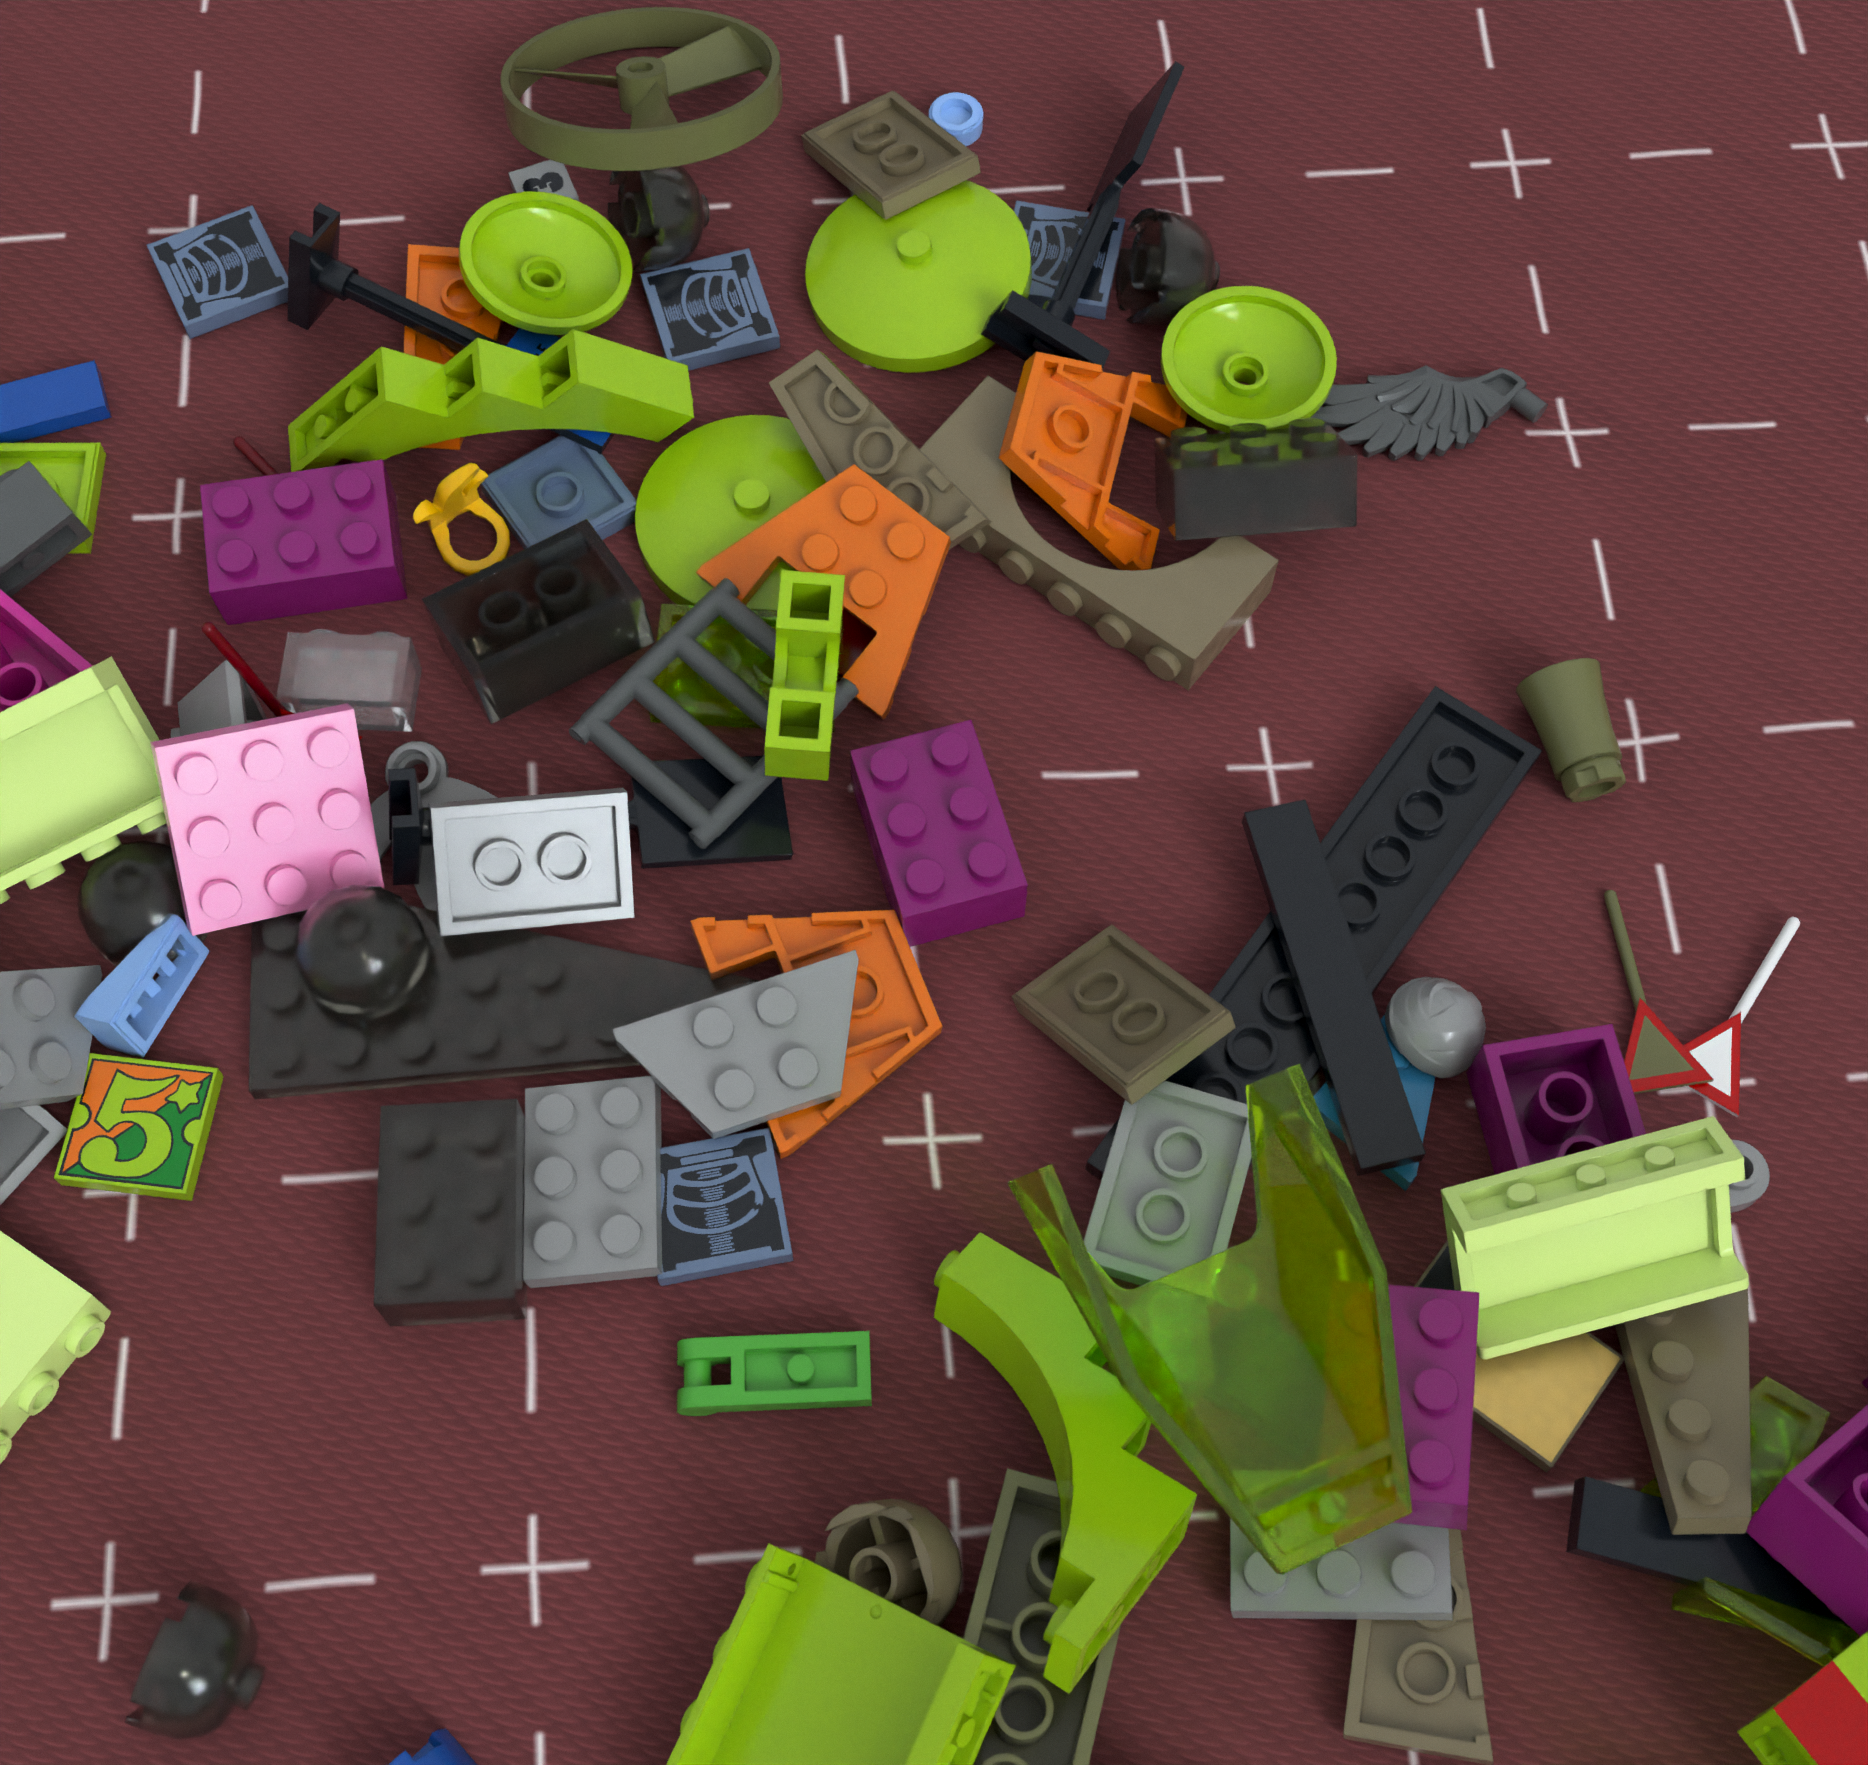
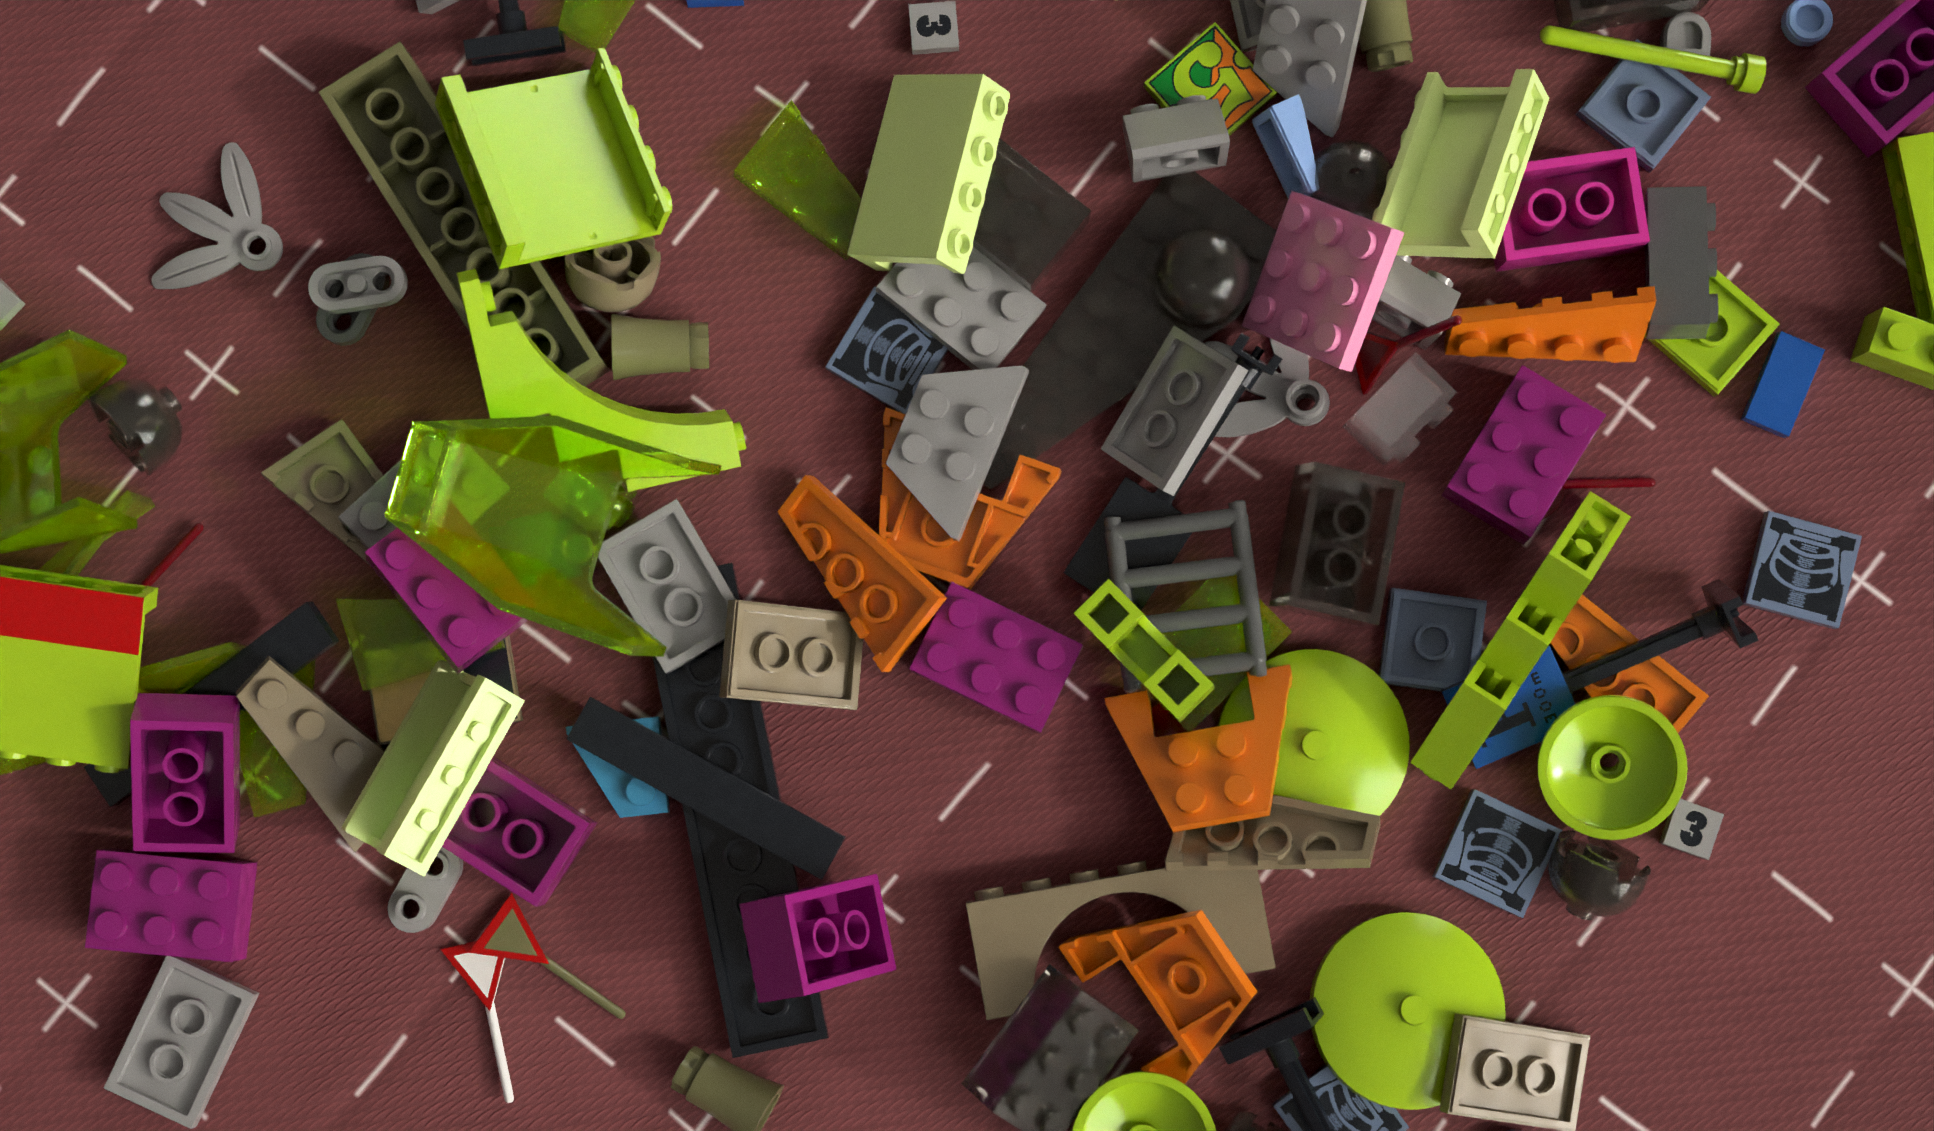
camera: 135 degrees right, 20 degrees up
yellow piece [413,463,510,576] -> none
olive piece [500,7,783,171] -> none
bright green plate [677,1331,872,1416] -> none
light grey piece [1385,977,1486,1078] -> none
none -> clear neon green wing [336,599,506,691]
none -> olive plant [611,314,709,381]
none -> clear neon green wing [734,100,862,261]
none -> magenta brick [739,874,897,1003]
none -> orange wing [777,475,947,672]
none -> yellowish green panel [847,74,1010,274]
none -> light grey tile [908,1,959,55]
none -> light grey slope [1123,95,1230,182]
none -> orange wing [1444,286,1657,363]

